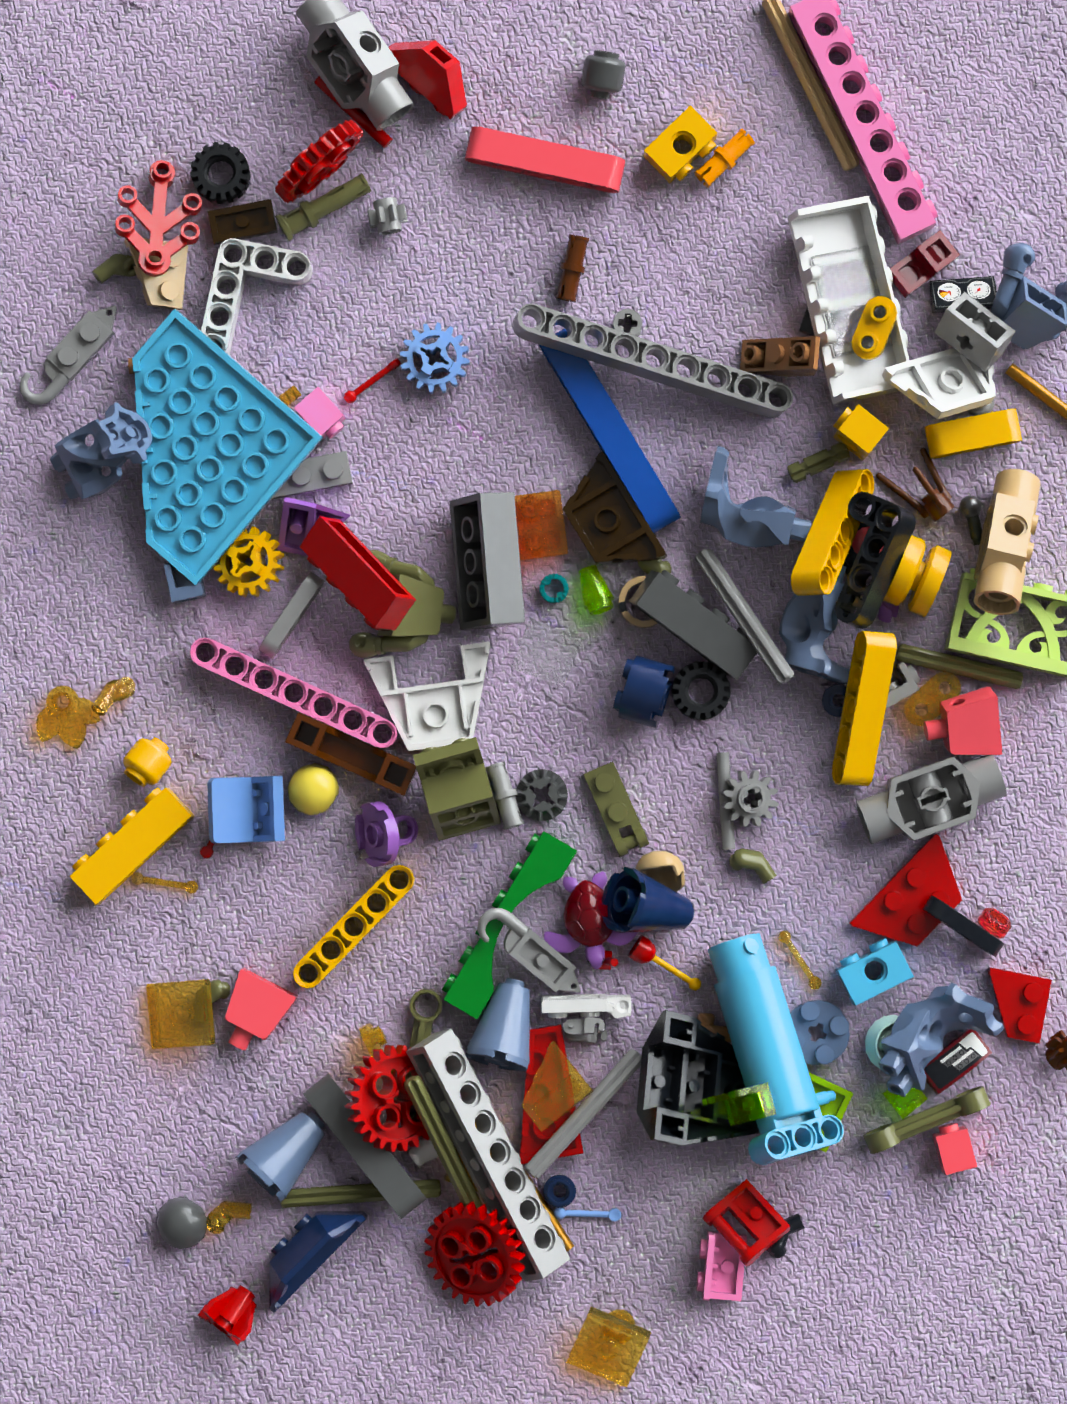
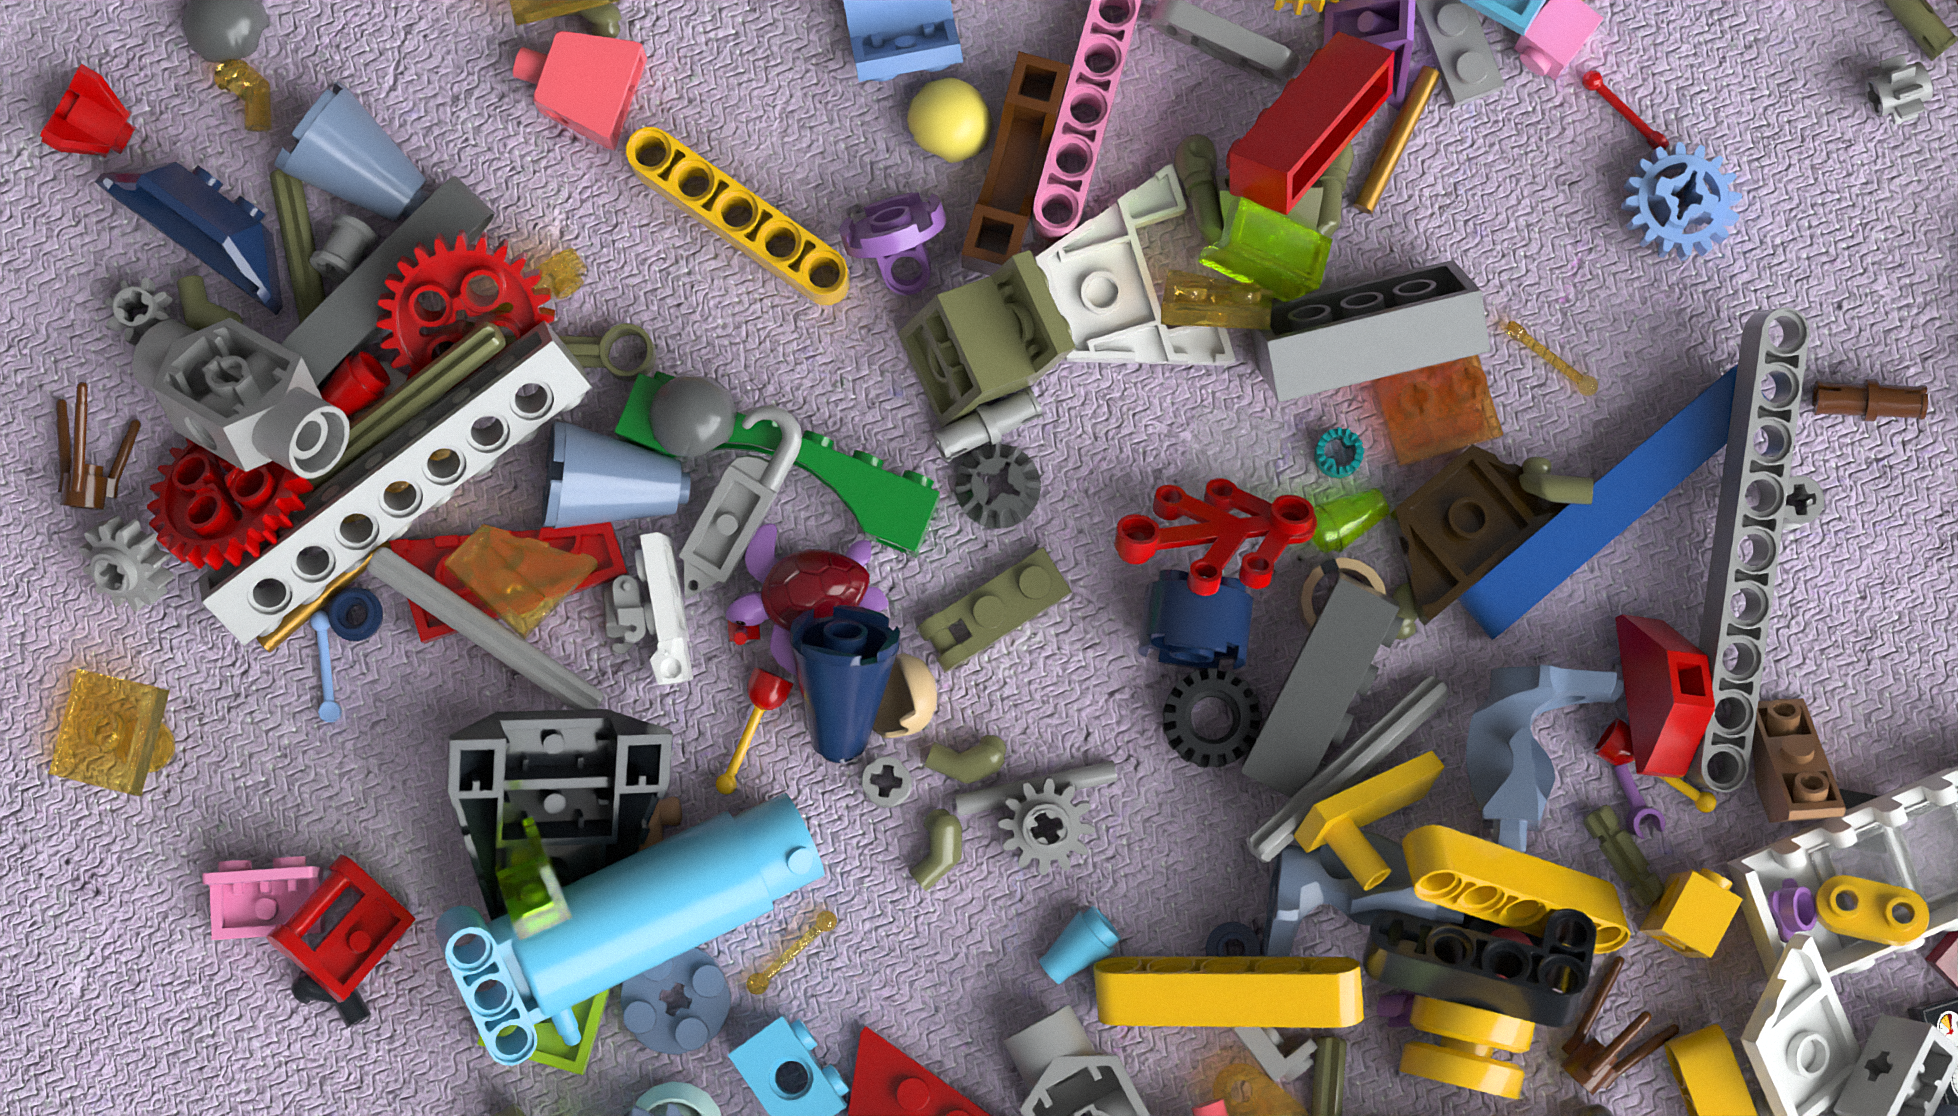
camera: 80 degrees right, 5 degrees down
none -> reddish brown plant [56,382,141,510]
none -> light grey gear [79,515,174,611]
none -> light grey gear [104,277,173,346]
none -> light grey brick [132,318,350,478]
none -> olive arm [177,275,243,331]
none -> light grey bush [309,214,378,284]
none -> red cone [319,351,391,418]
none -> dark grey hair [648,375,737,458]
none -> light grey bush [862,757,912,808]
none -> olive arm [924,735,1007,784]
none -> medium azure cone [1039,906,1121,985]
none -> red plant [1114,478,1317,596]
none -> clear yellow wing [1161,270,1273,330]
none -> clear neon green panel [1198,196,1333,302]
none -> yellow piece [1294,750,1445,890]
none -> pearl gold bar [1353,66,1441,214]
none -> clear yellow hinge [1503,320,1598,396]
none -> olive arm [1519,457,1594,505]
none -> red hinge [1594,718,1717,813]
none -> medium lavender hand [1614,764,1666,839]
none -> red slope [1615,614,1715,778]
none -> medium lavender plate [1768,878,1817,943]

